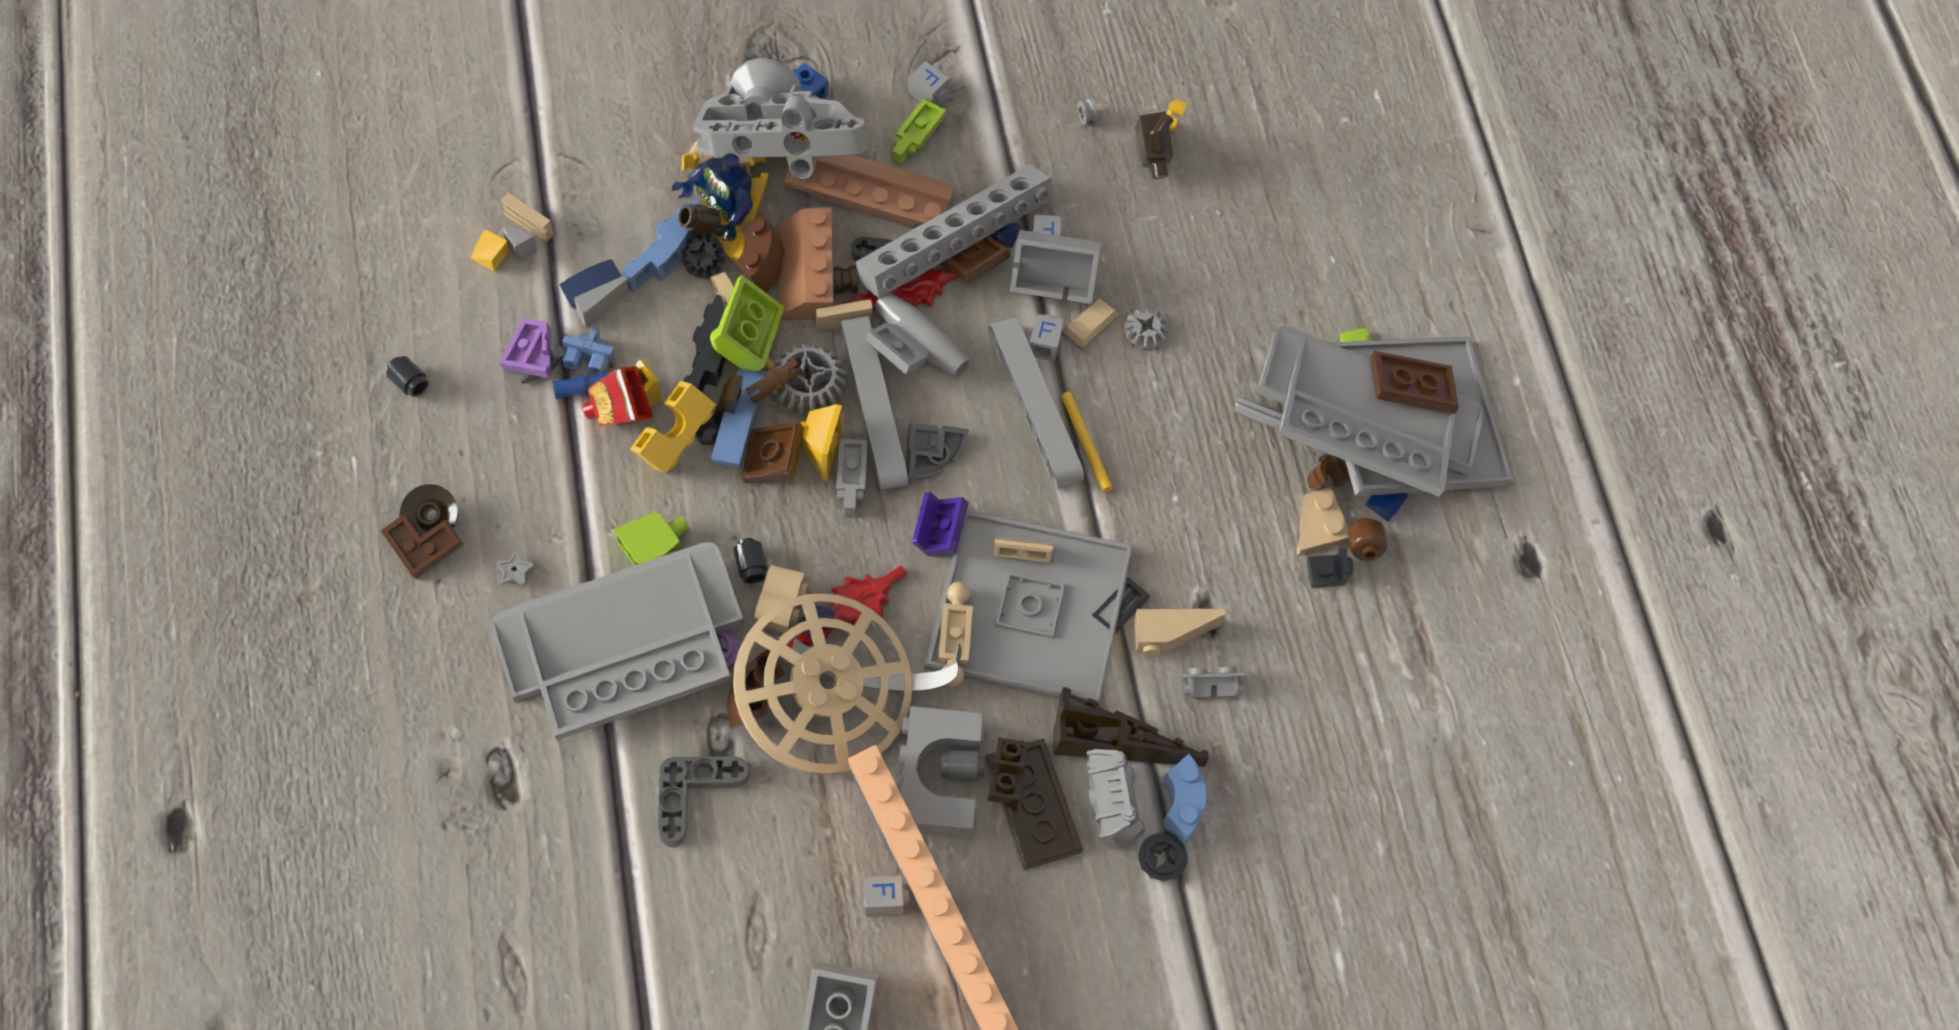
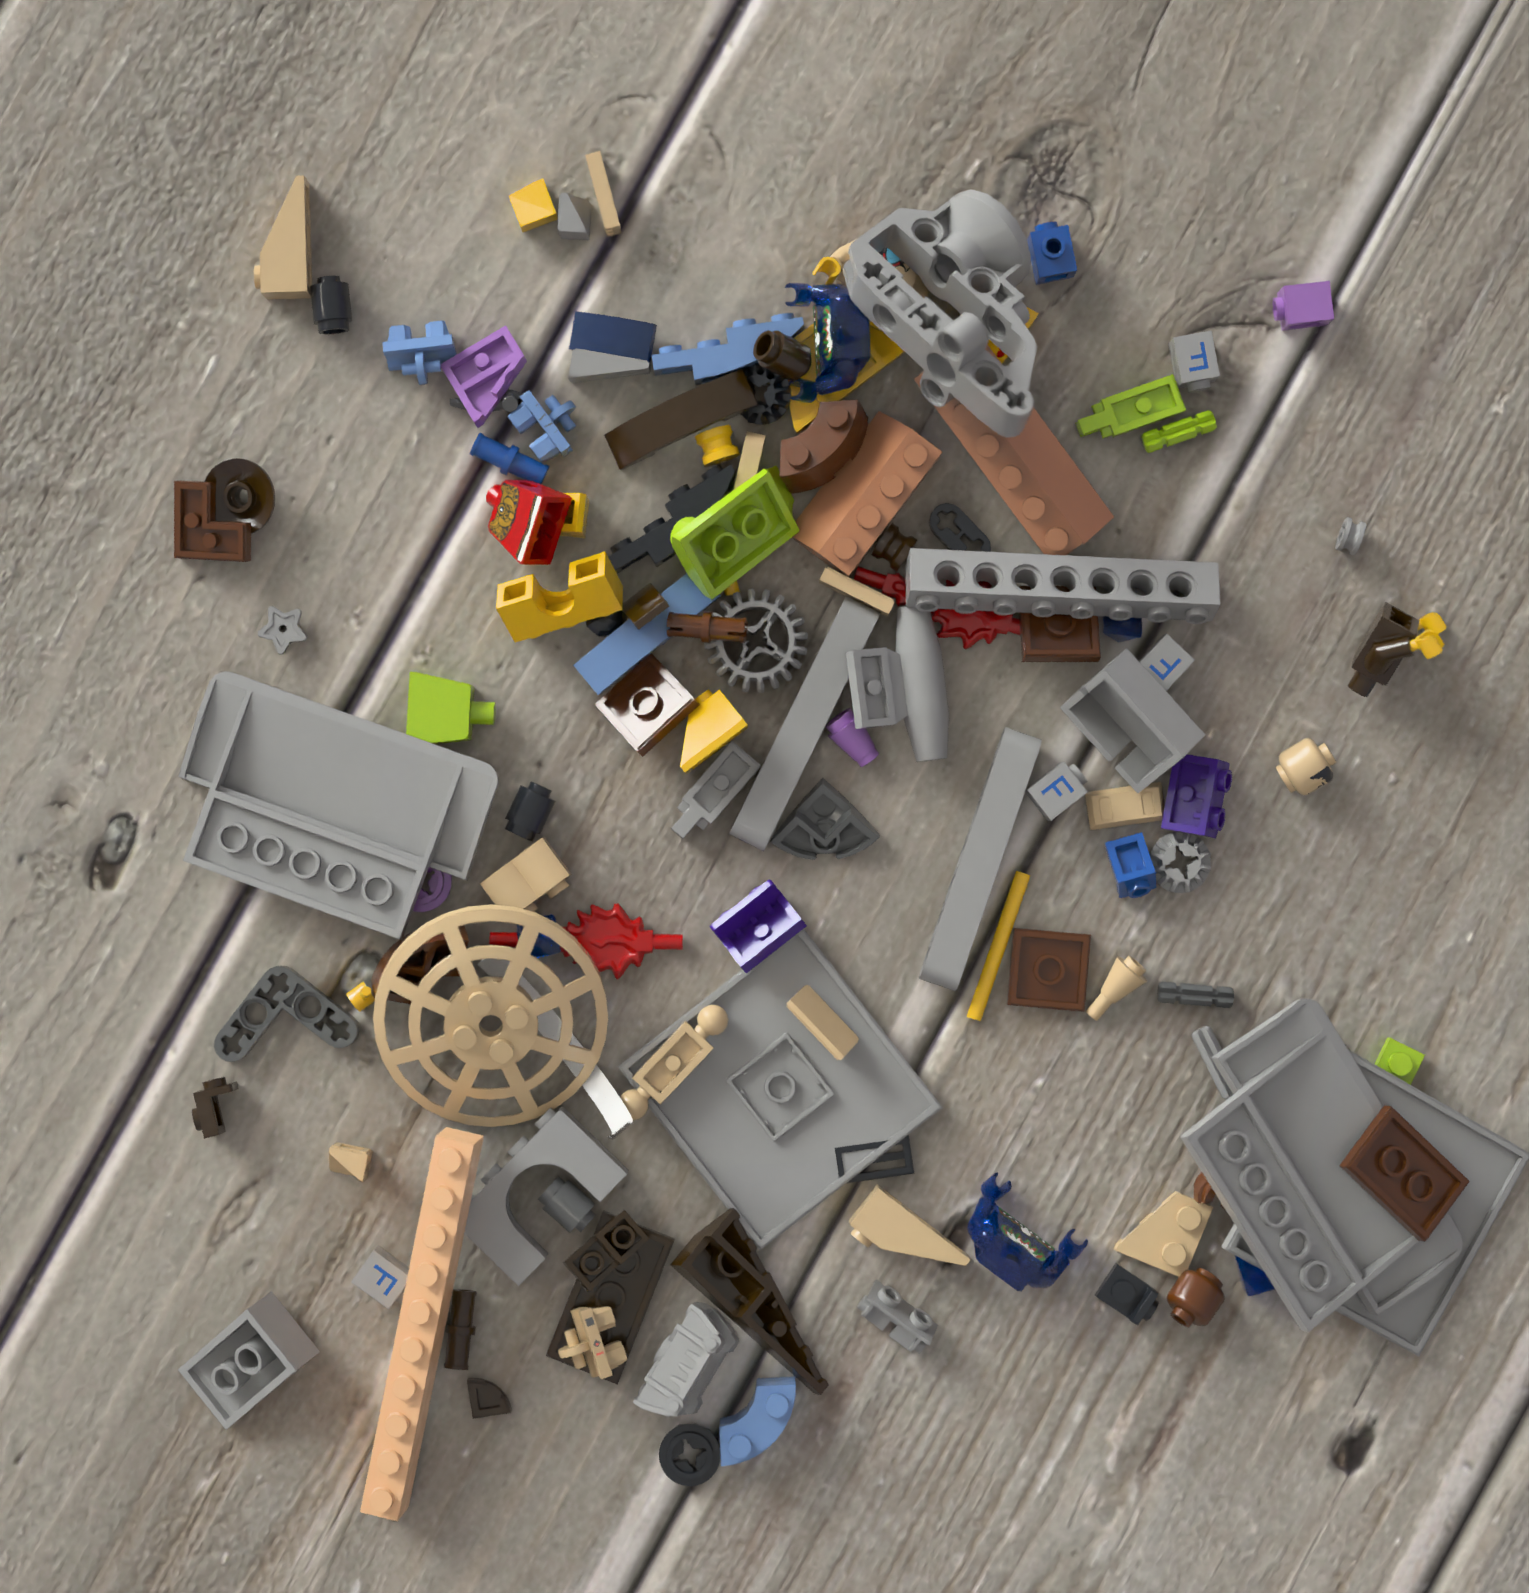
camera: 45 degrees right, 25 degrees up
none -> dark brown bracket [192,1077,239,1139]
none -> tan slope [254,175,313,300]
none -> tan slope [329,1142,373,1182]
none -> yellow hand [346,981,375,1012]
none -> medium blue hips [383,320,457,385]
none -> dark brown pin [444,1289,477,1370]
none -> dark brown tile [467,1378,512,1419]
none -> tan hips [558,1306,627,1379]
none -> dark brown slope [604,369,759,470]
none -> yellow wheel [694,425,740,467]
none -> medium lavender cone [825,708,879,767]
none -> clear blue torso [967,1172,1088,1292]
none -> reddish brown tile [1007,928,1091,1012]
none -> tan cone [1086,955,1147,1021]
none -> blue bracket [1105,832,1156,898]
none -> lime axle [1141,410,1217,453]
none -> dark grey axle [1157,982,1234,1008]
none -> dark purple bracket [1161,754,1232,839]
none -> medium lavender brick [1273,281,1334,331]
none -> tan head [1276,738,1337,796]

